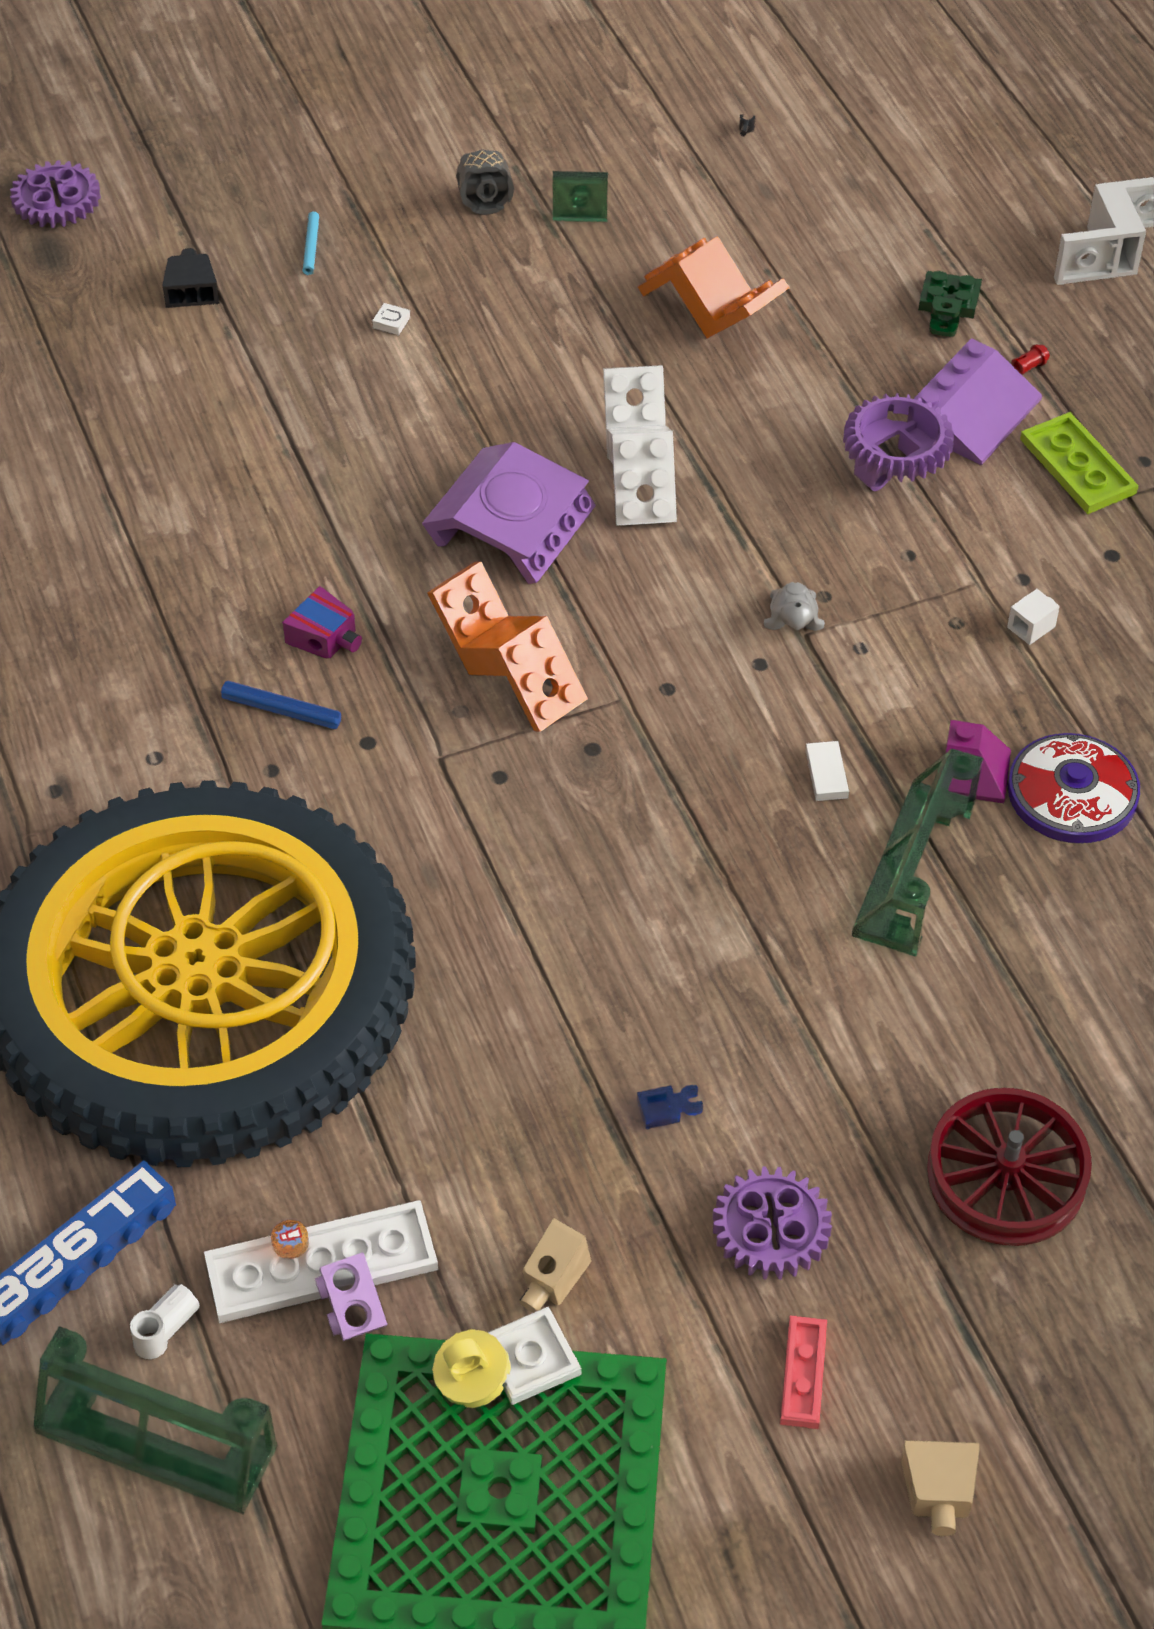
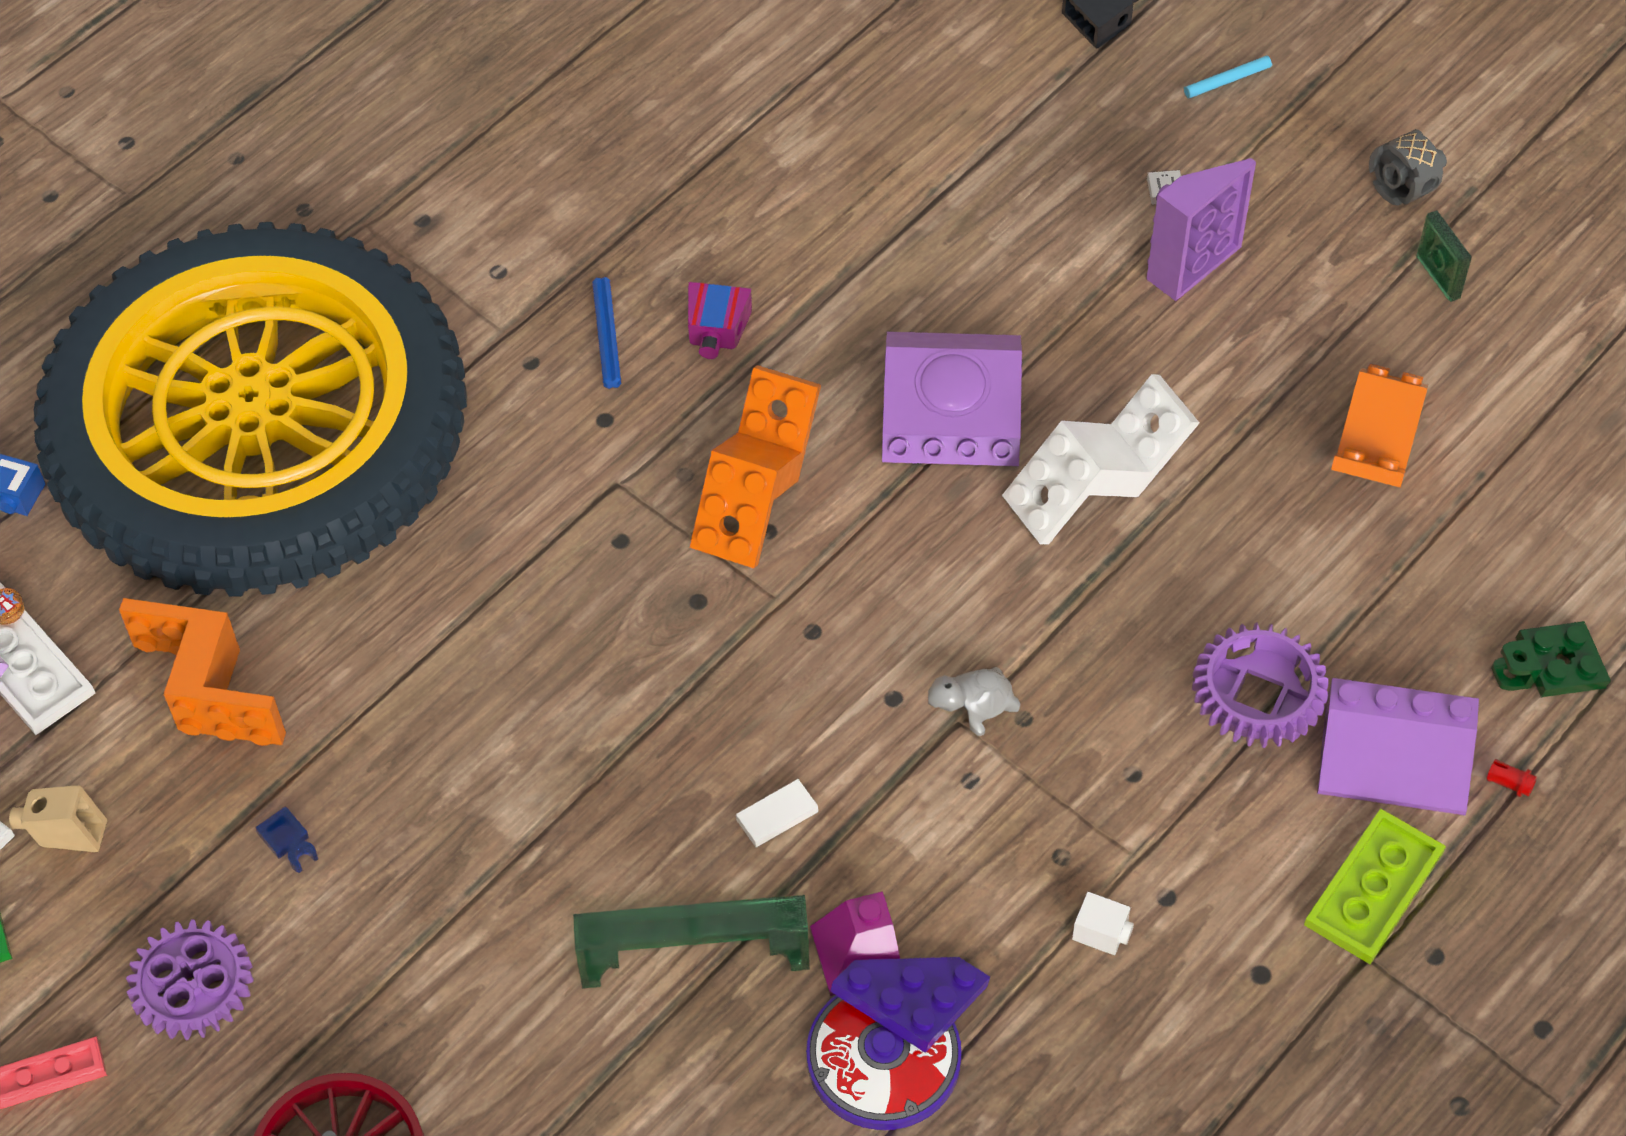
camera: 65 degrees right, 5 degrees up
none -> orange bracket [119,598,286,746]
none -> dark purple plate [830,957,990,1053]
none -> medium lavender slope [1147,158,1256,301]

